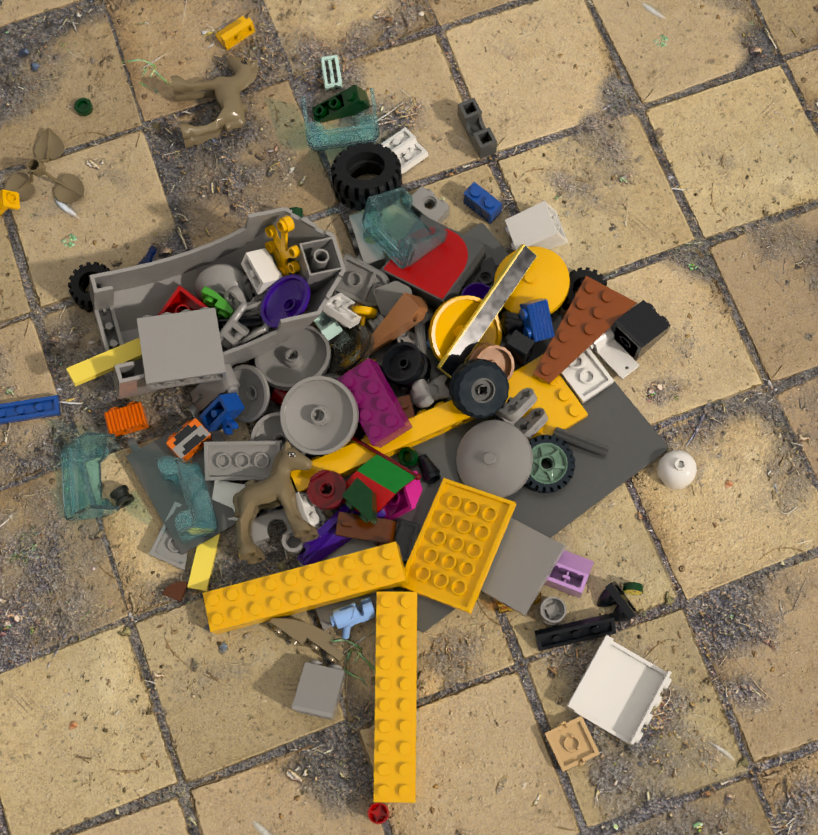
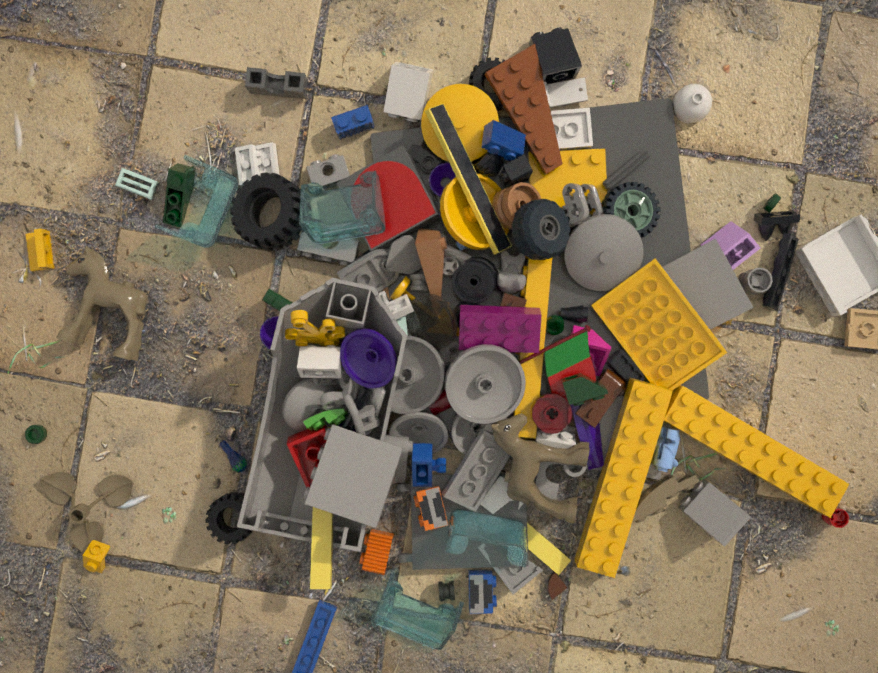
camera: 65 degrees left, 15 degrees up
none -> brick [468,570,497,614]

